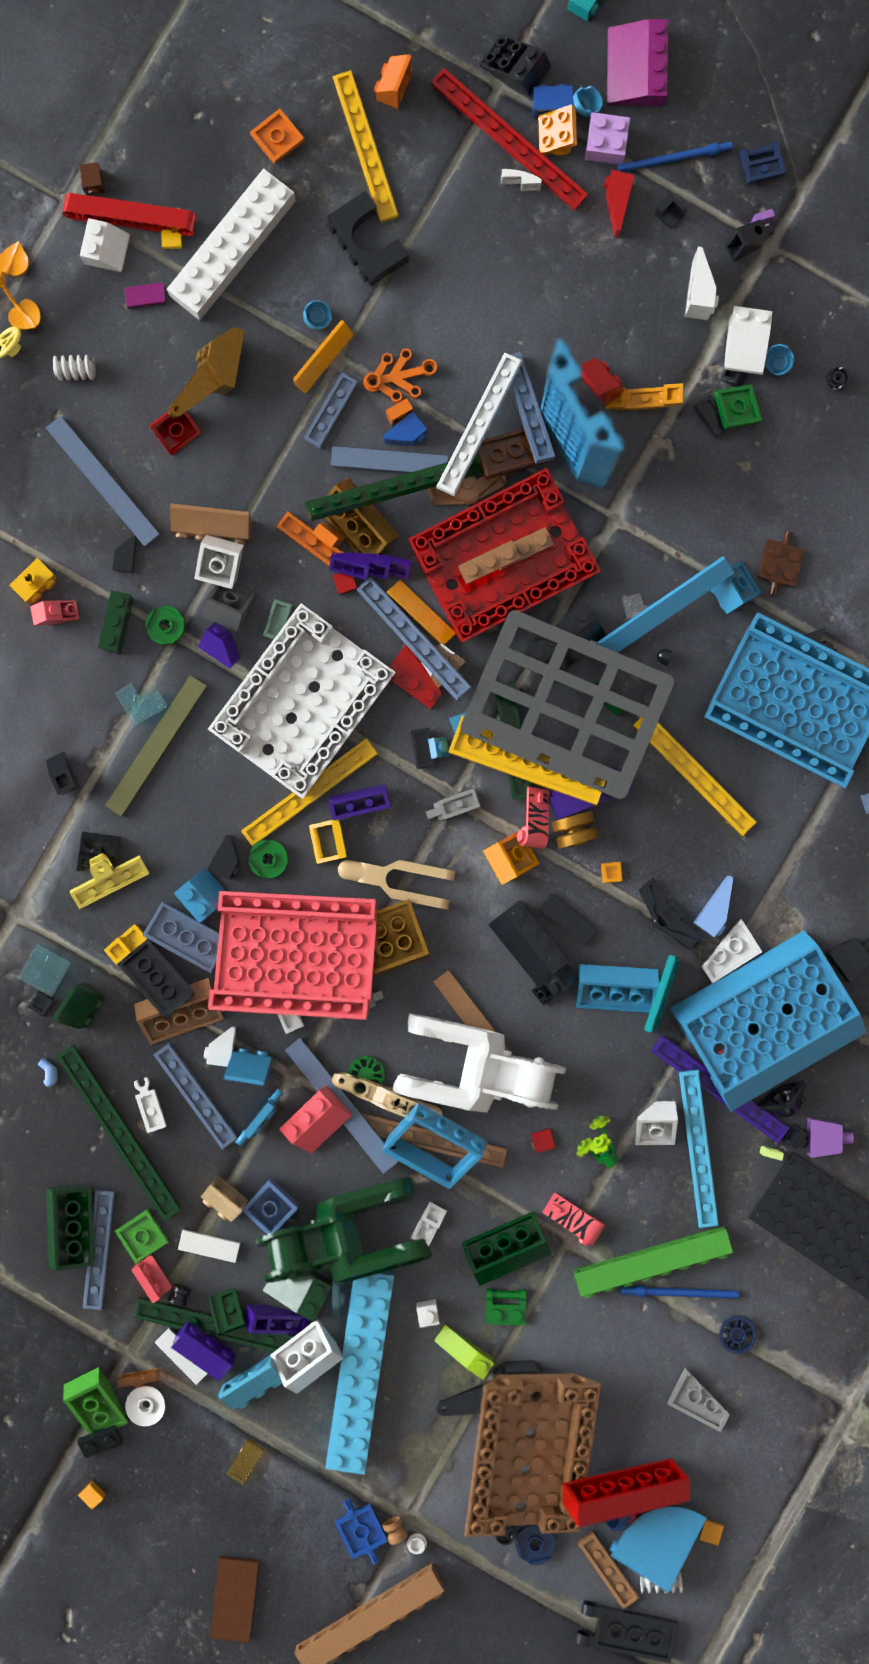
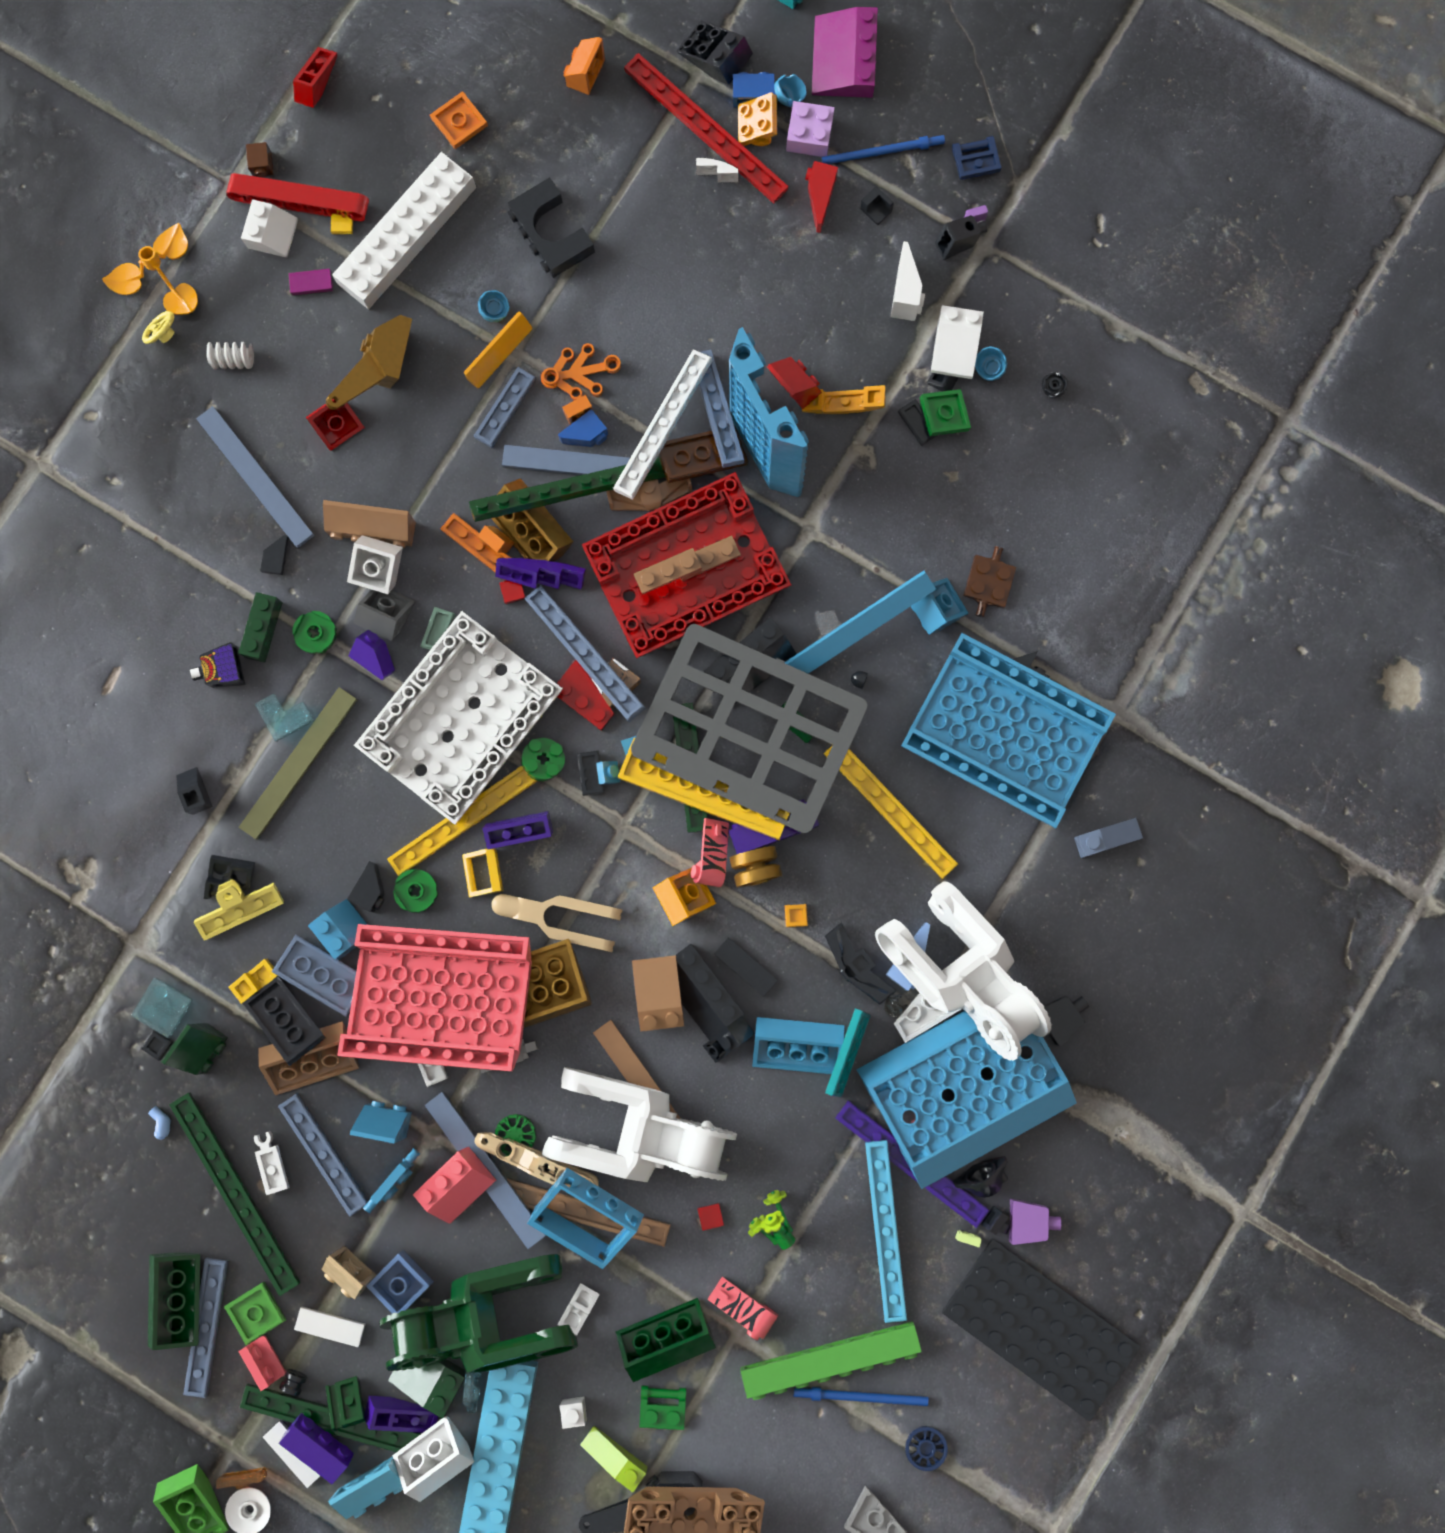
camera: 10 degrees right, 5 degrees down
yellow brick [10,558,57,605] -> none
coral slope [31,600,79,626] -> none
white slope [204,1026,237,1067] -> none
yellow tile [333,71,399,223] -> none
light orange slope [387,580,456,646] -> none
light grey hinge [425,788,481,821] -> none
white slope [635,1101,678,1145] -> none
none -> torso [190,642,246,688]
none -> red slope [293,47,337,108]
none -> green plate [521,738,565,781]
none -> medium nougat slope [632,955,684,1032]
none -> white arm [875,882,1052,1061]

